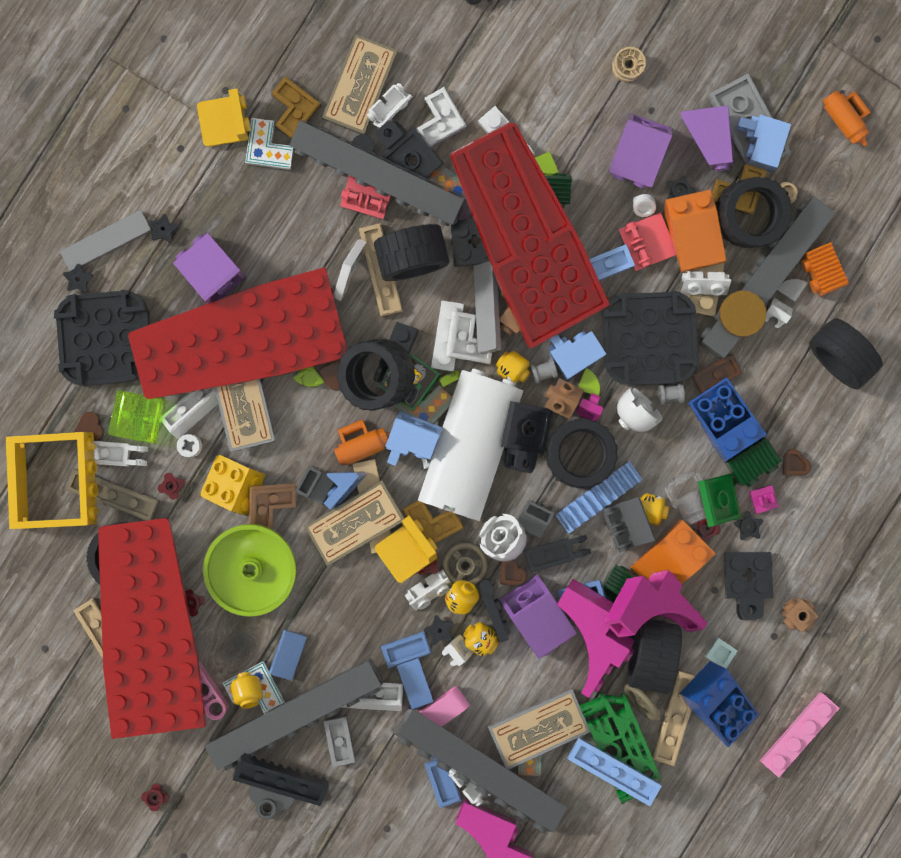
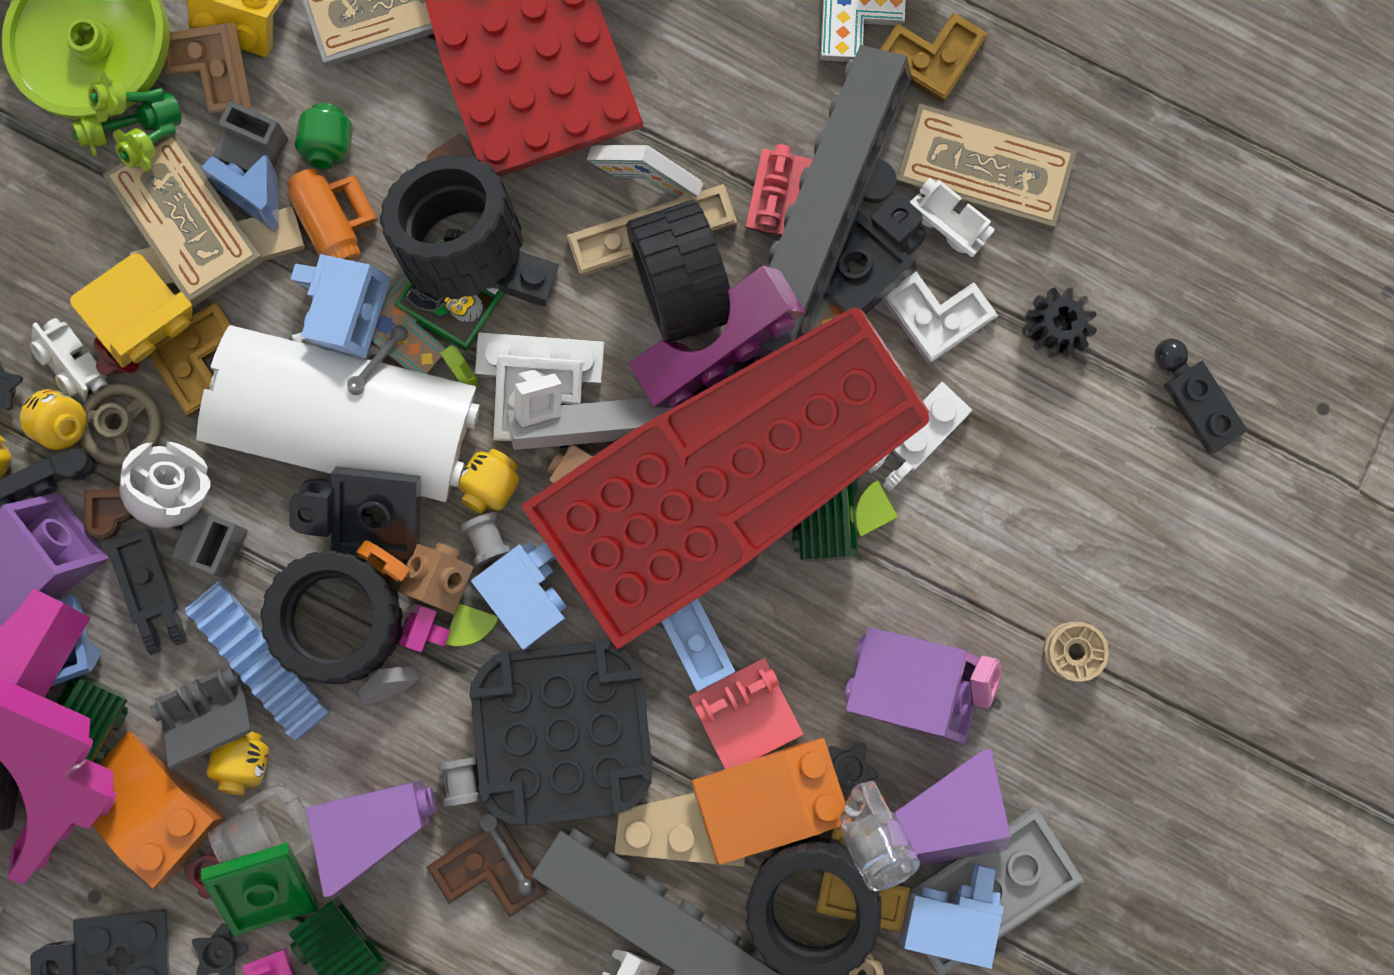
camera: 70 degrees right, 5 degrees down
lime tile [293,367,325,387] -> none
white cylinder [617,387,662,432] -> none
white tile [633,194,656,217] -> none
white hinge [681,271,731,296] -> none
blue slope [688,377,767,463] -> none
pearl gold tile [719,291,766,337] -> none
none -> plant [72,72,182,172]
none -> green head [294,103,353,170]
none -> medium lavender slope [306,780,437,897]
none -> dark grey hinge [347,325,408,395]
none -> orange tile [357,540,410,582]
none -> light grey tile [358,666,419,705]
none -> dark grey hinge [480,814,534,897]
none -> white tile [514,369,562,428]
none -> magenta arch [629,265,805,408]
none -> clear piece [840,781,921,891]
none -> bright pink tile [970,656,1002,709]
none -> black gear [1025,288,1097,359]

